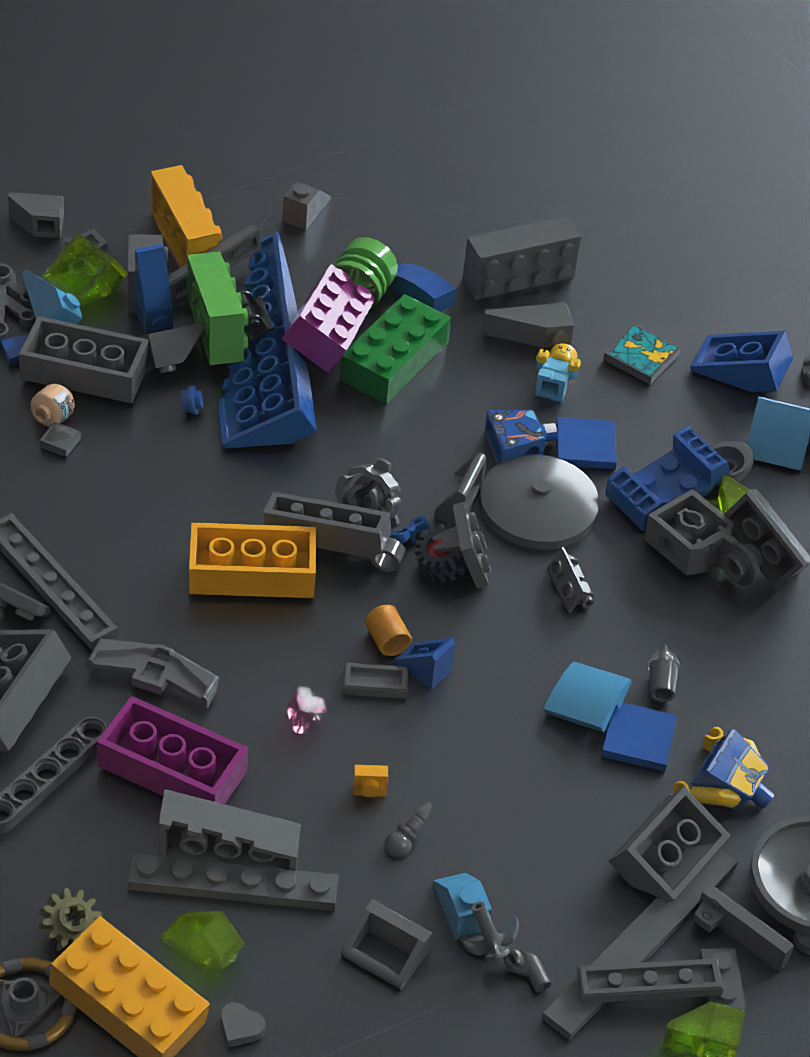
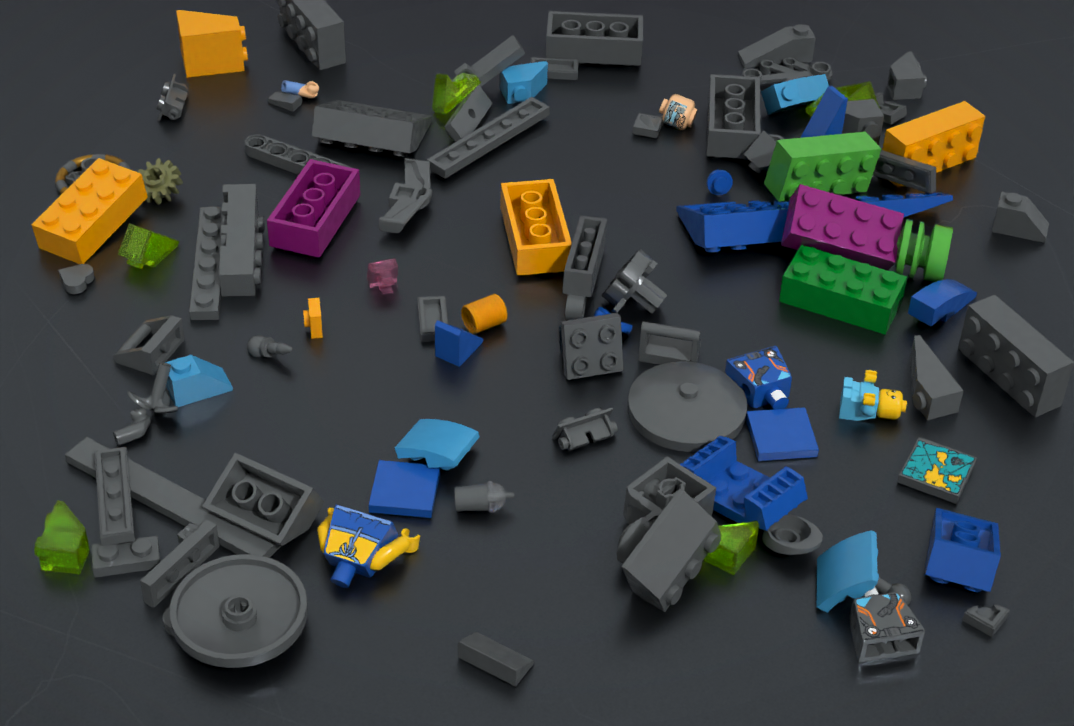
camera: 85 degrees right, 5 degrees down
black hinge [239,290,274,343] -> none

